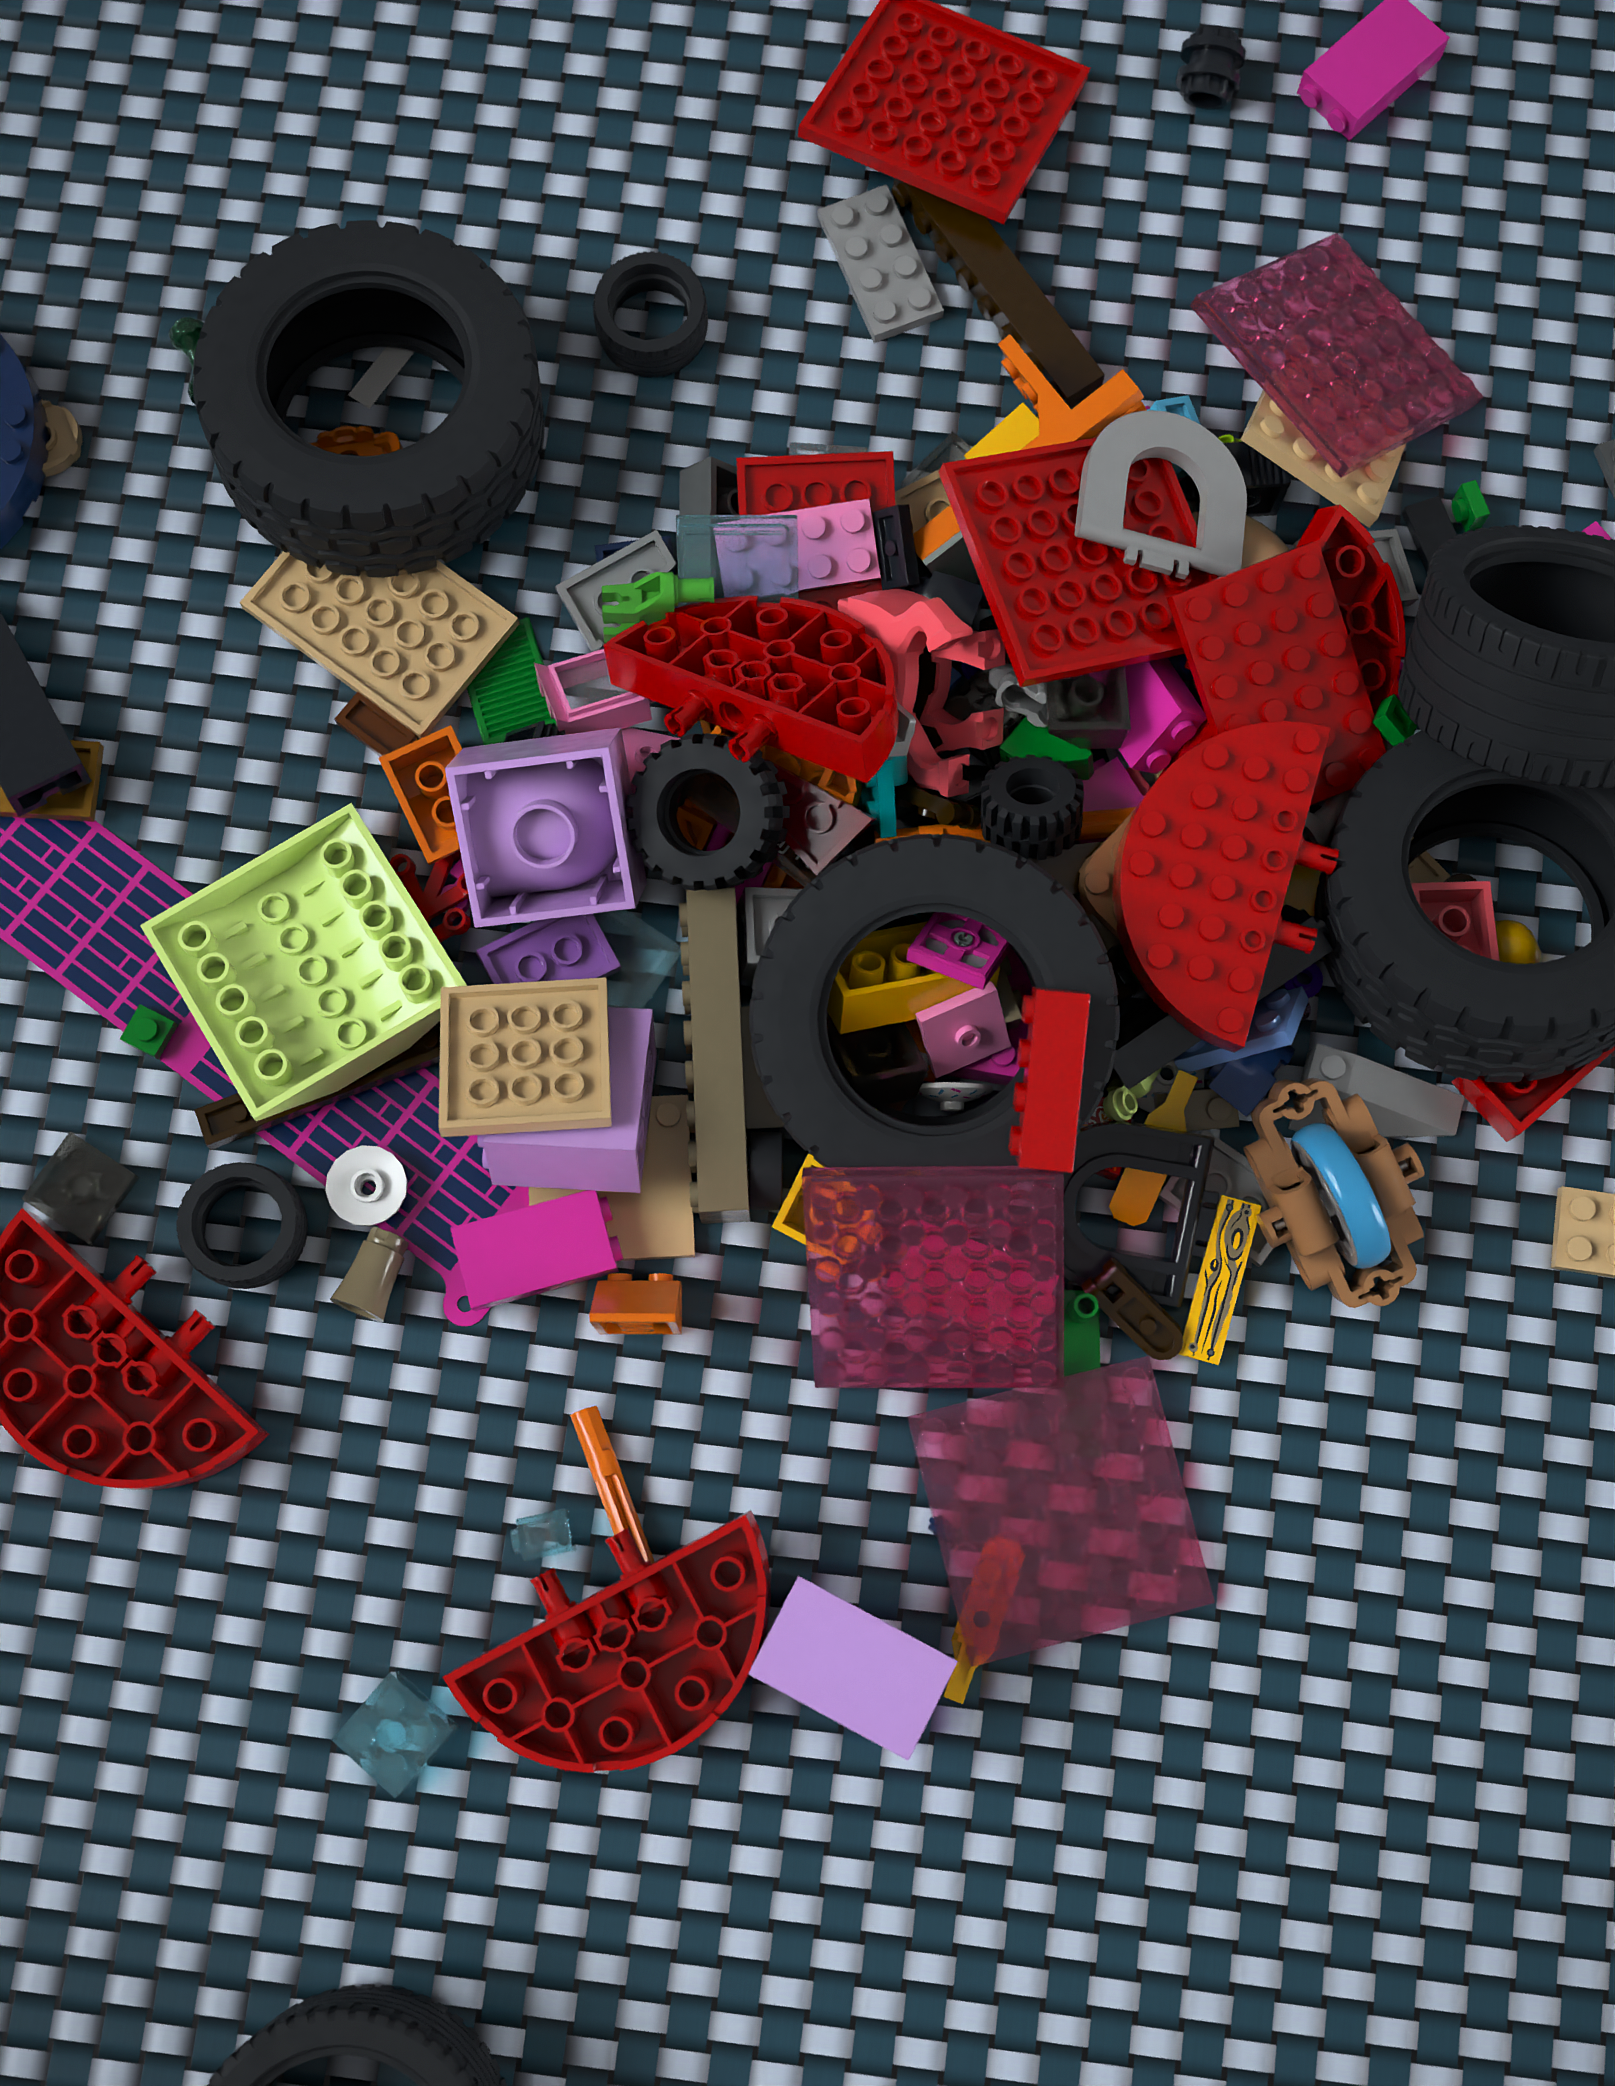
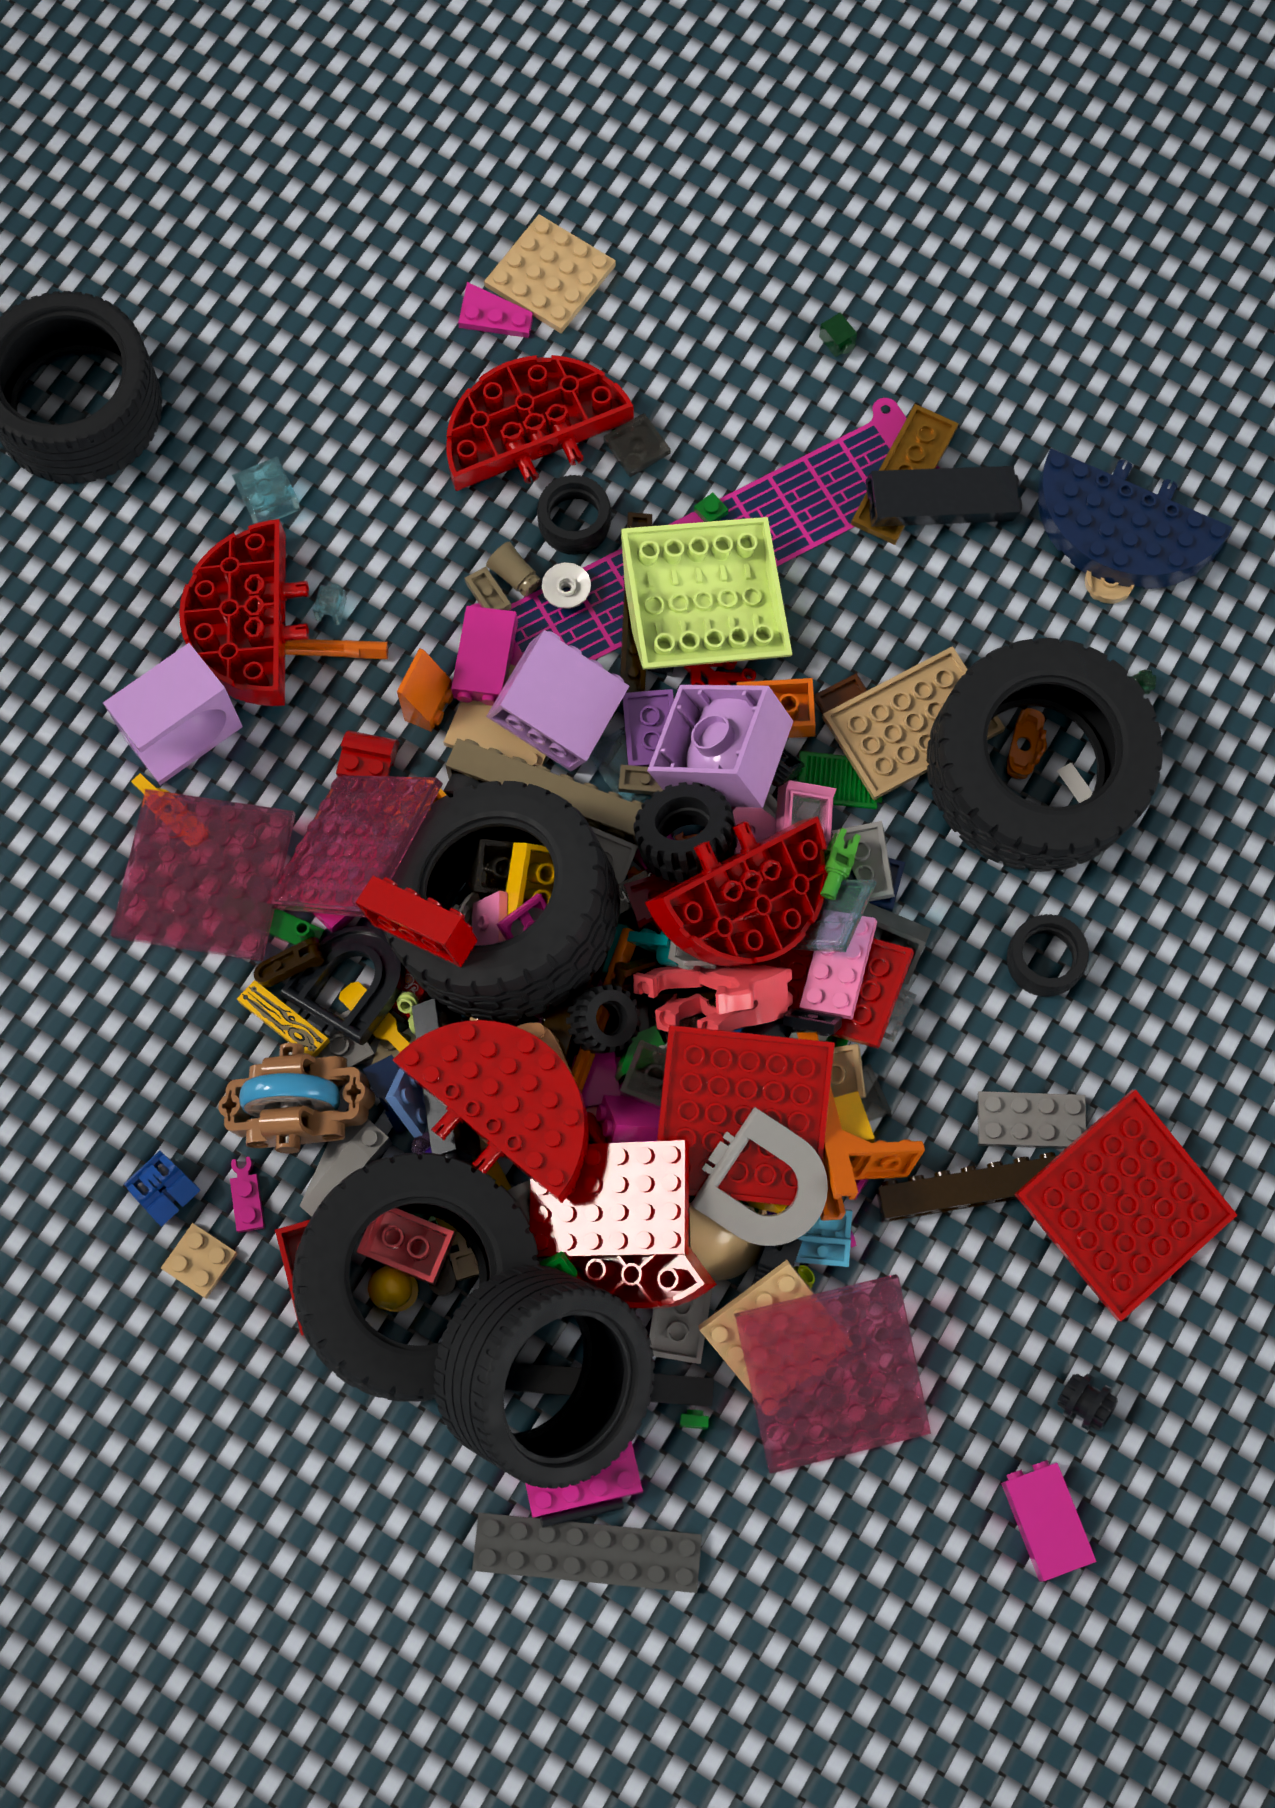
camera: 115 degrees right, 5 degrees down
tan plate [439,977,612,1137] -> none
none -> blue hips [124,1150,201,1227]
none -> dark pink plate [230,1157,265,1233]
none -> red brick [336,730,399,786]
none -> dark tan plate [464,567,511,611]
none -> dark tan plate [618,765,663,795]

